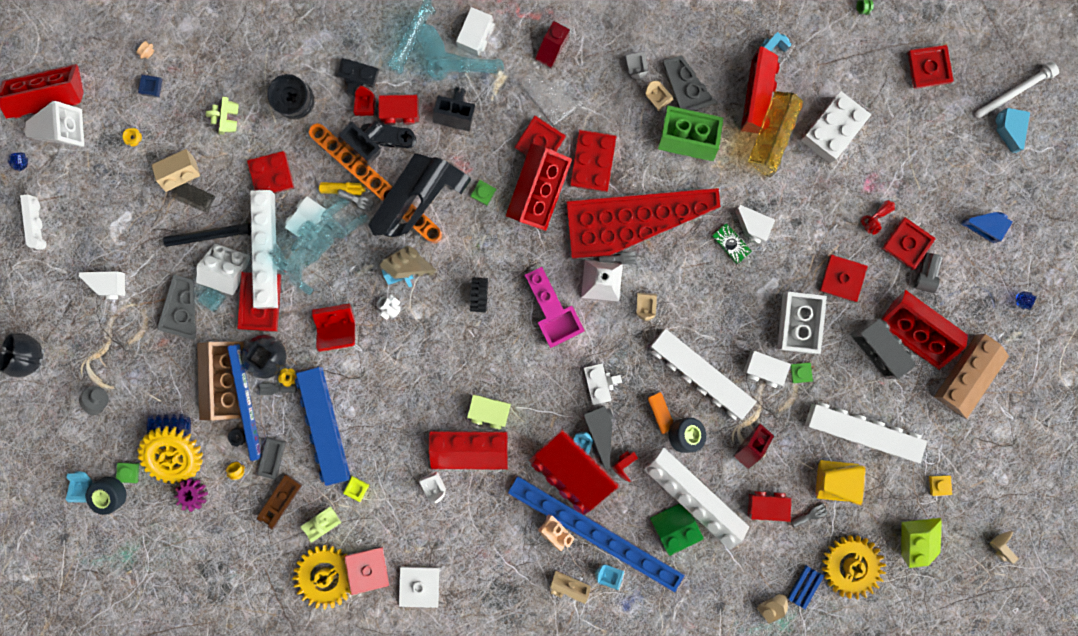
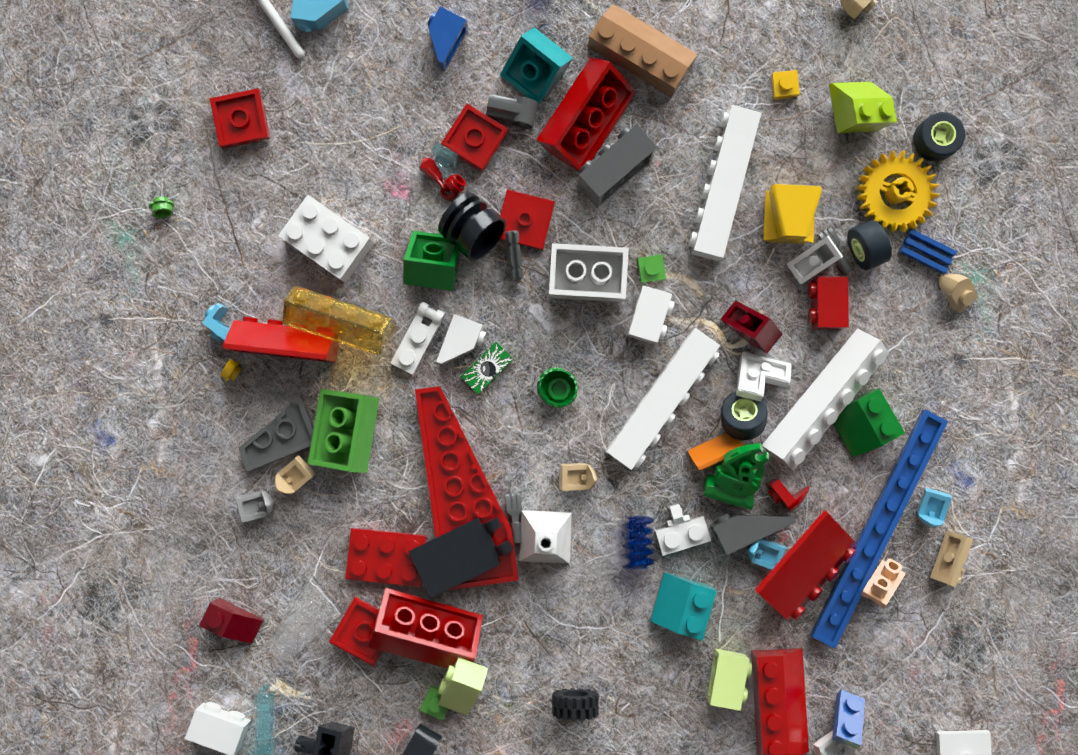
camera: 90 degrees left, 0 degrees up
dark pink plate [525,267,585,348] -> none
none -> yellow plate [219,359,242,382]
none -> white plate [391,302,445,375]
none -> green slope [403,231,460,291]
none -> black tile [408,516,513,598]
none -> clear light blue plate [431,142,460,169]
none -> yellowish green brick [437,658,488,715]
none -> black wheel [438,192,506,261]
none -> teal slope [500,27,573,105]
none -> dark grey axle [505,230,523,280]
none -> green hair [537,367,578,408]
none -> clear blue piece [621,515,655,569]
none -> teal slope [650,572,717,641]
none -> green piece [703,443,769,510]
none -> white tile [736,352,791,402]
none -> white slope [786,236,843,285]
none -> plate [832,690,865,749]
none -> black wheel [847,220,892,270]
none -> black wheel [913,112,965,161]

